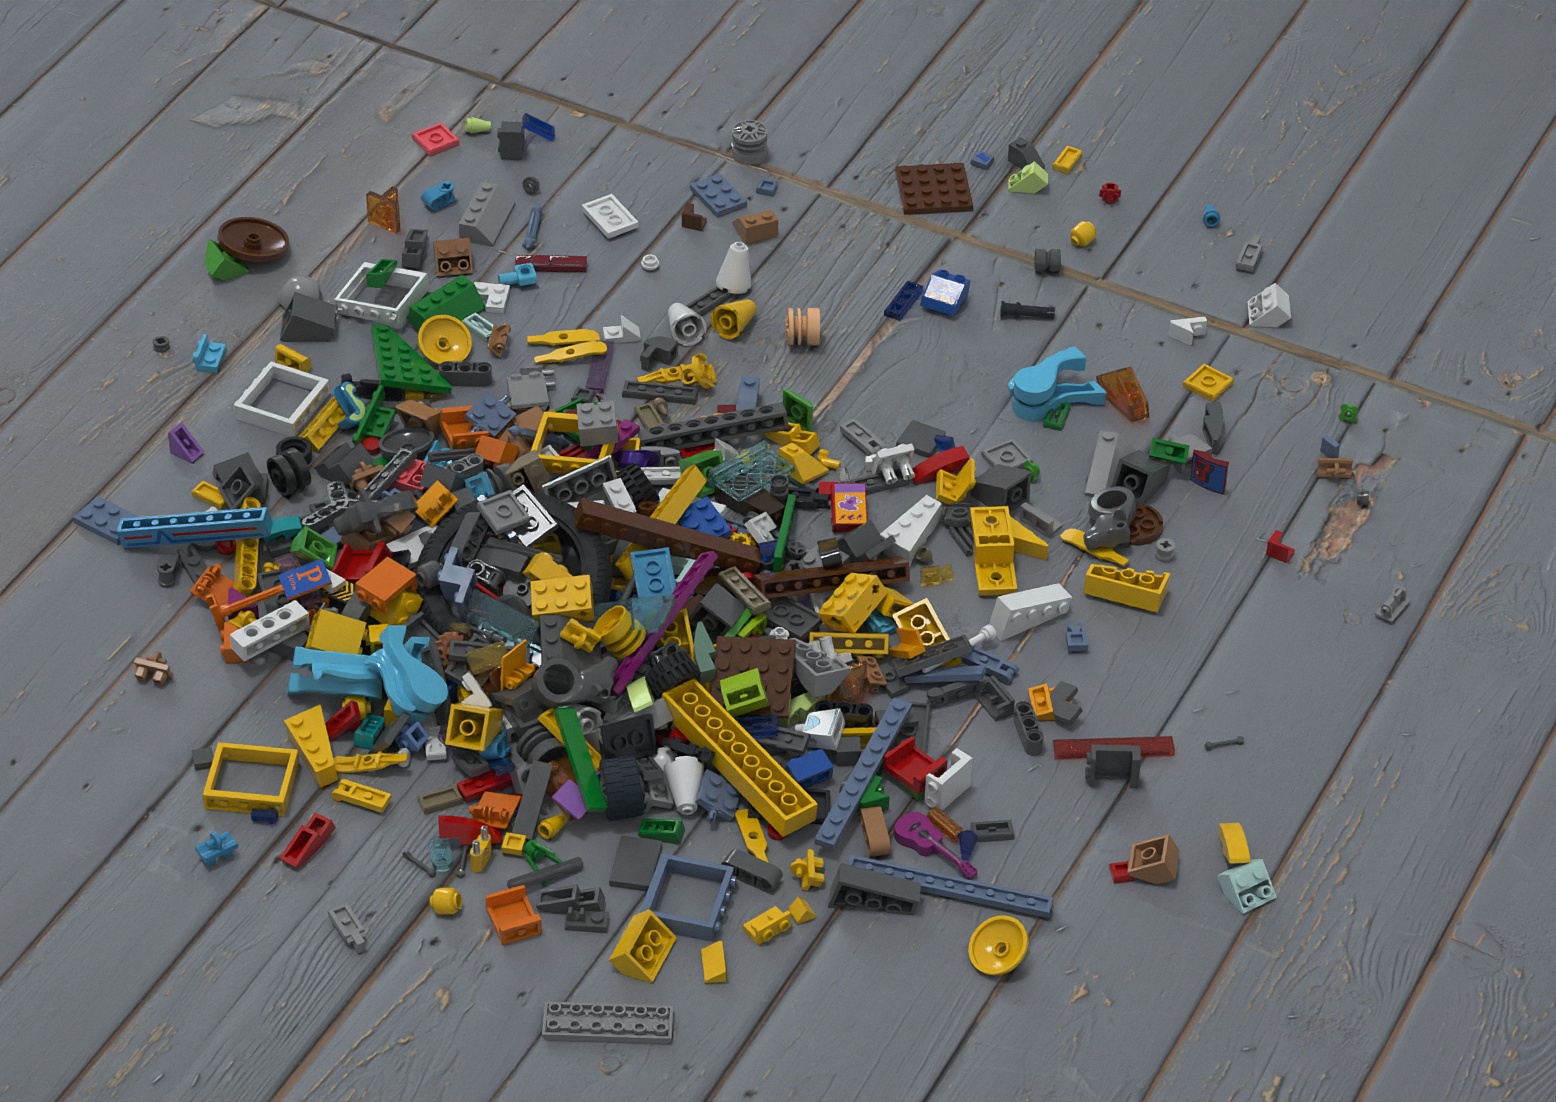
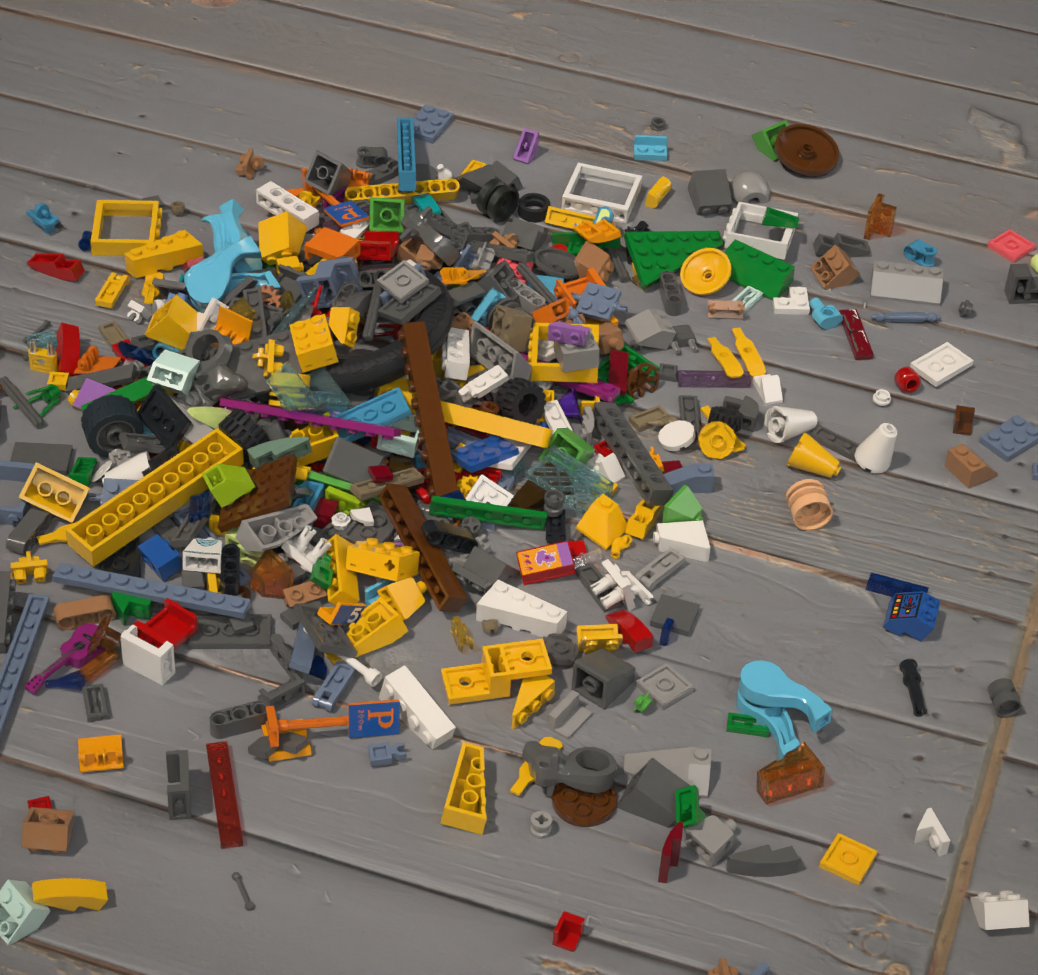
camera: 80 degrees right, 0 degrees up
none -> yellow slope [18,462,90,523]
none -> light orange hinge [78,734,124,773]
none -> reddish brown wheel [87,614,121,655]
none -> white piece [91,460,112,482]
none -> white tile [127,300,152,324]
none -> light aqua slope [147,350,200,396]
none -> dark tan hinge [171,201,185,216]
none -> piece [266,699,400,747]
none -> dark grey slope [304,150,353,195]
none -> green plate [310,553,334,589]
none -> white tile [350,507,374,526]
none -> dark red tile [368,465,394,483]
none -> light grey hinge [471,242,495,277]
none -> medium lavender bracket [548,322,590,346]
none -> light orange slope [573,219,622,243]
none -> white slope [653,520,710,562]
none -> white tile [658,420,696,451]
none -> black tyre [708,406,744,432]
none -> red head [894,367,921,393]

